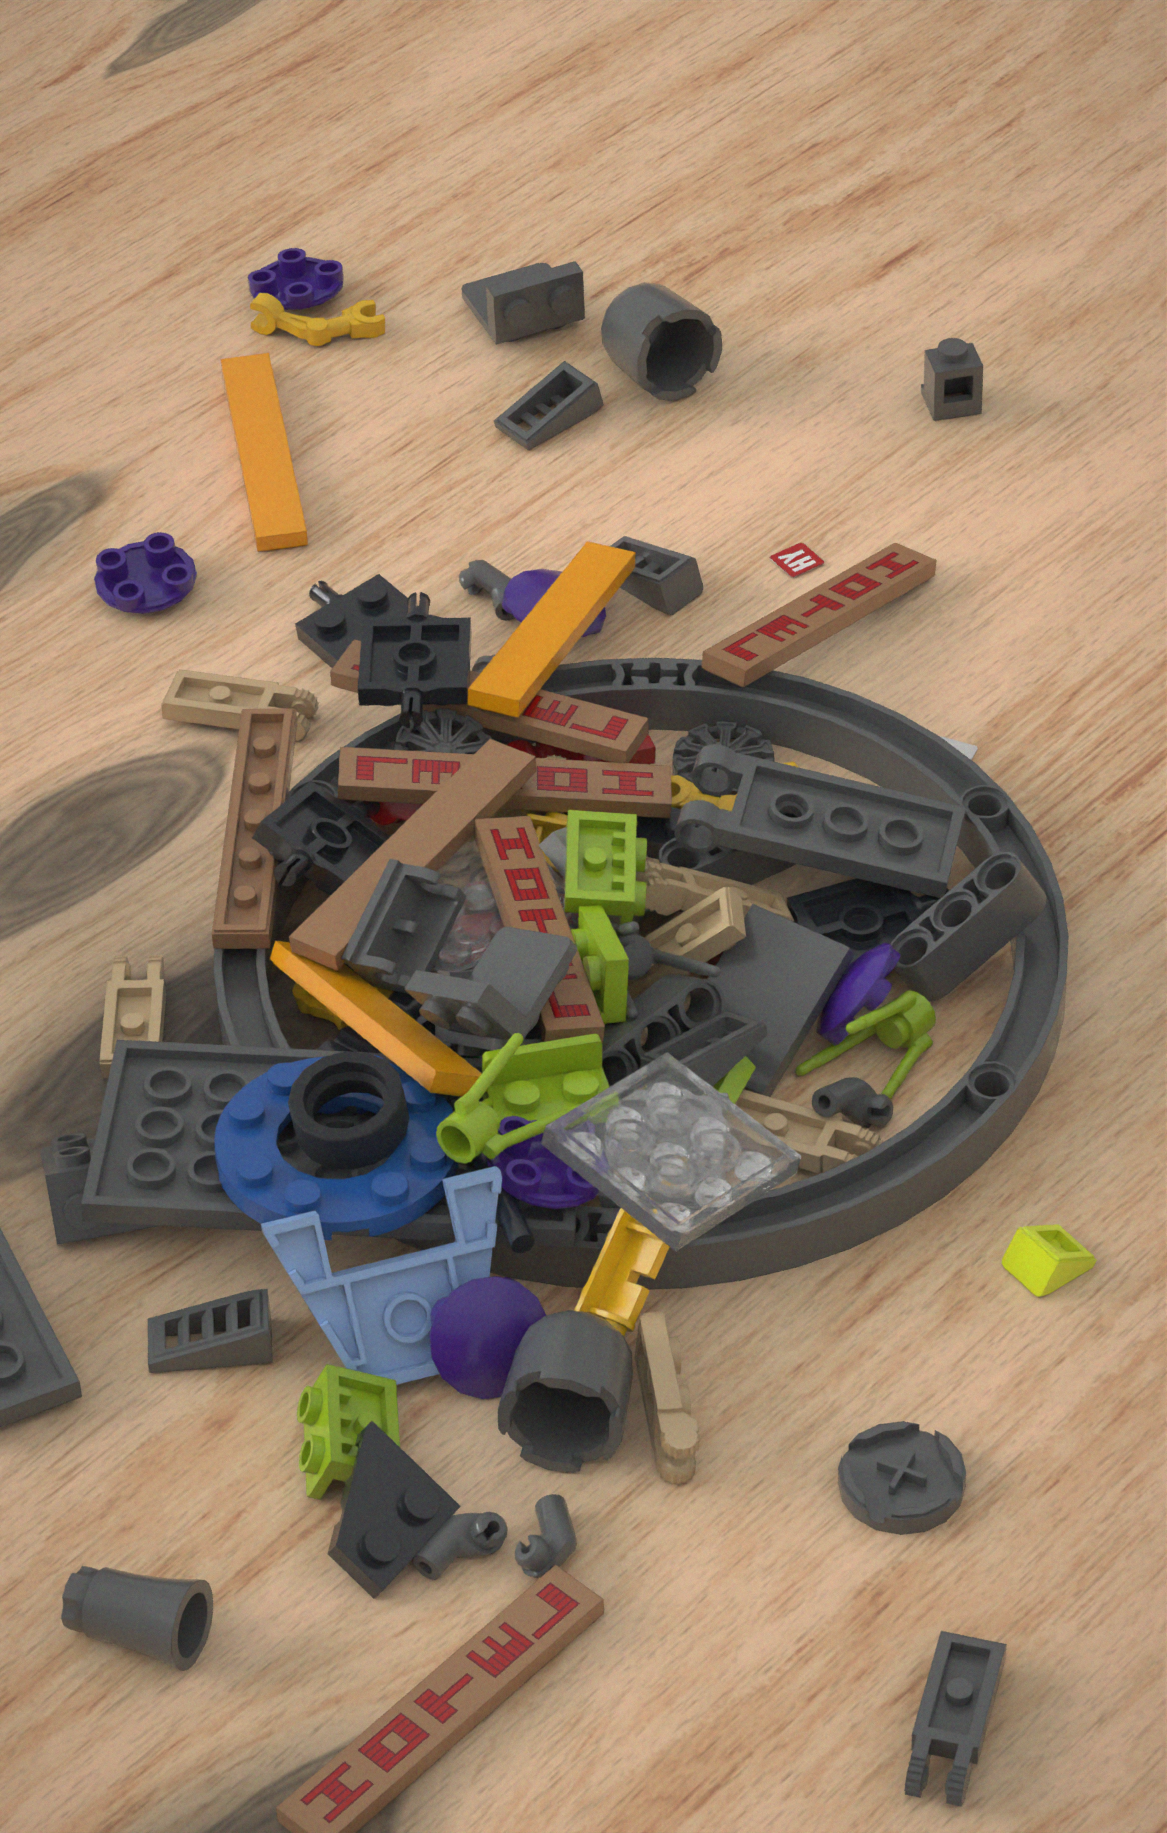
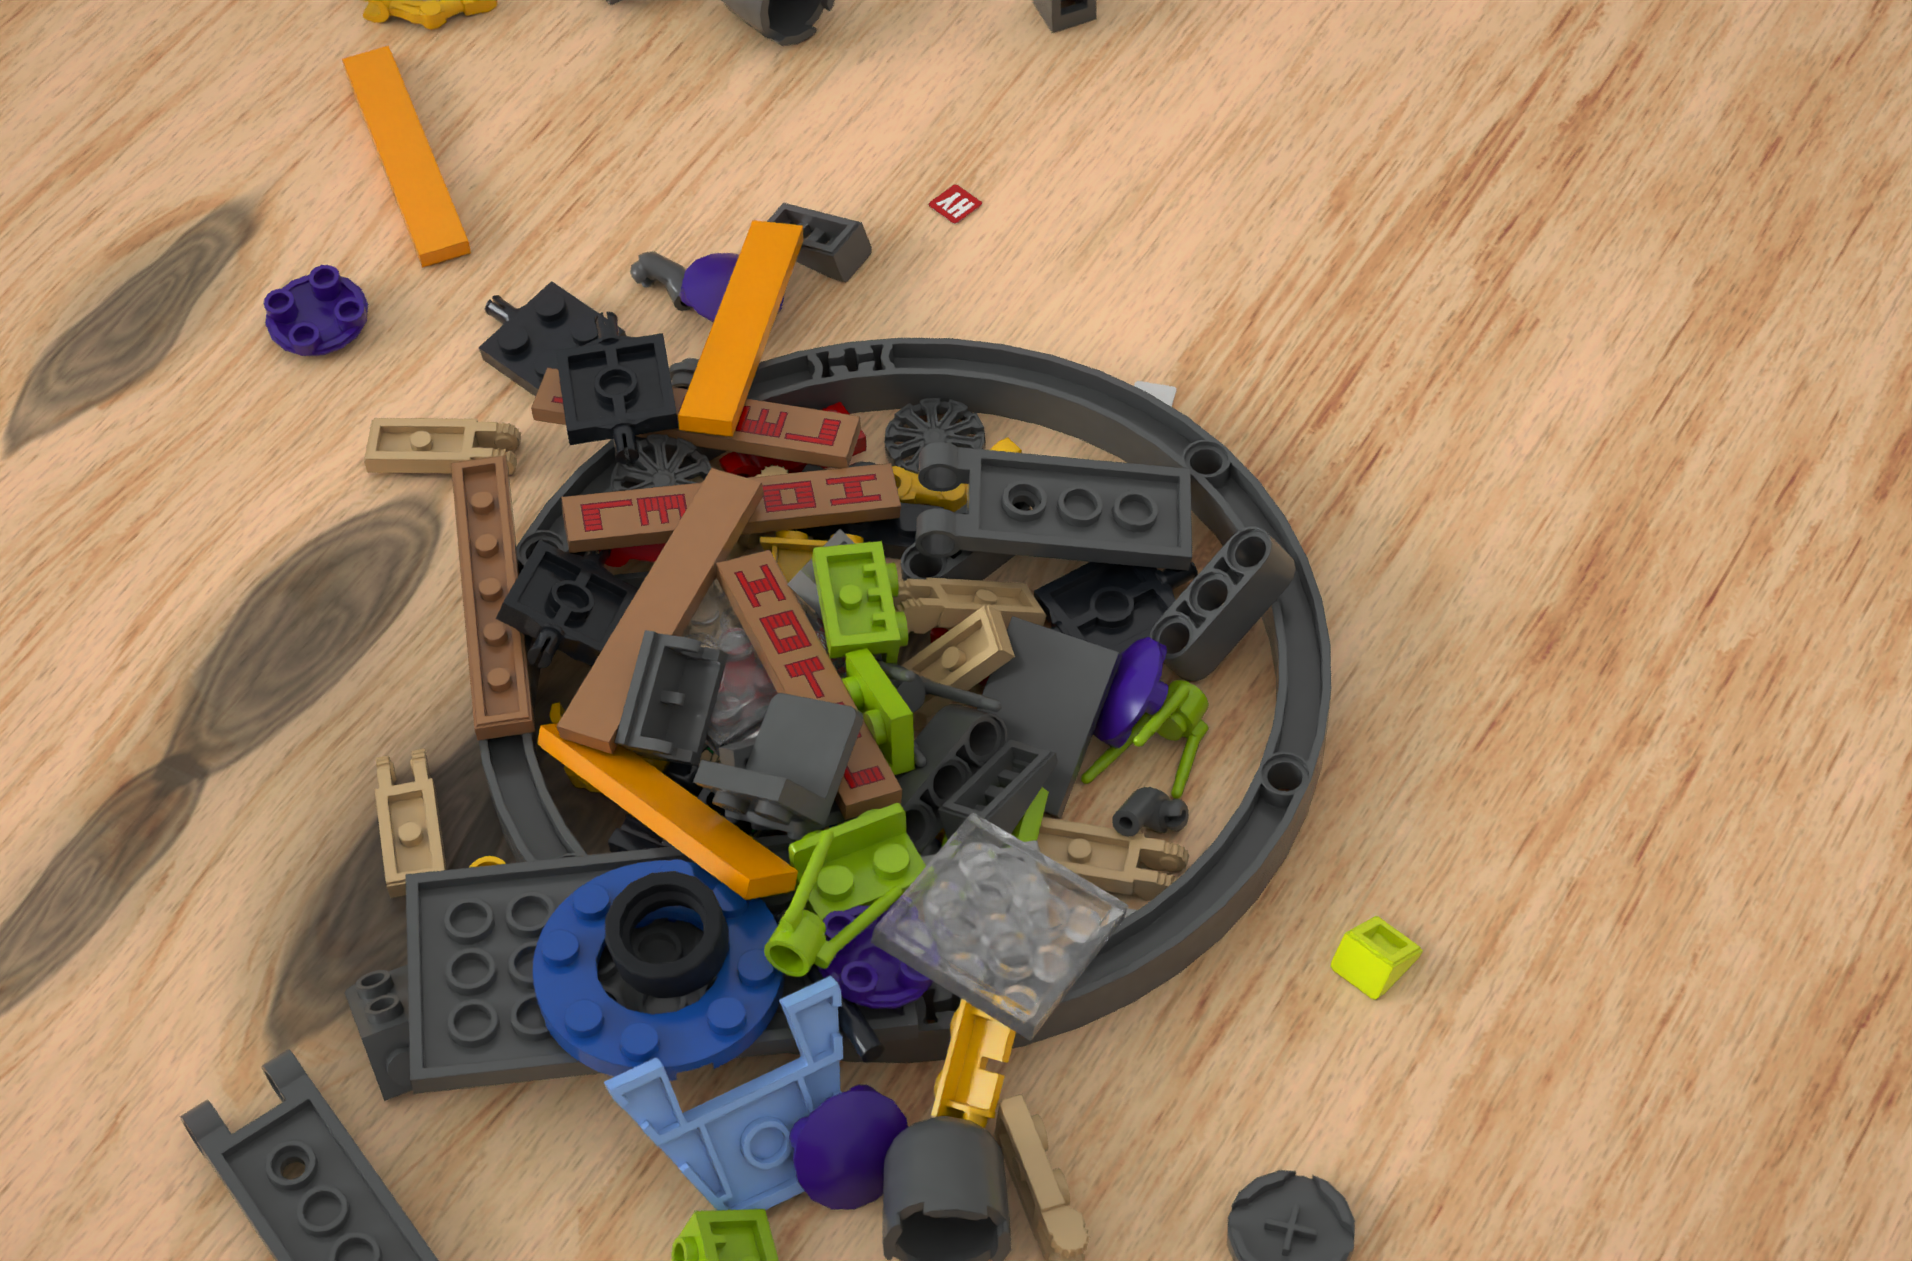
camera: 10 degrees left, 10 degrees up
dark grey slope [147,1289,273,1373] -> none
dark grey slope [494,361,604,451] -> none
medium nougat tile [702,543,937,687] -> none

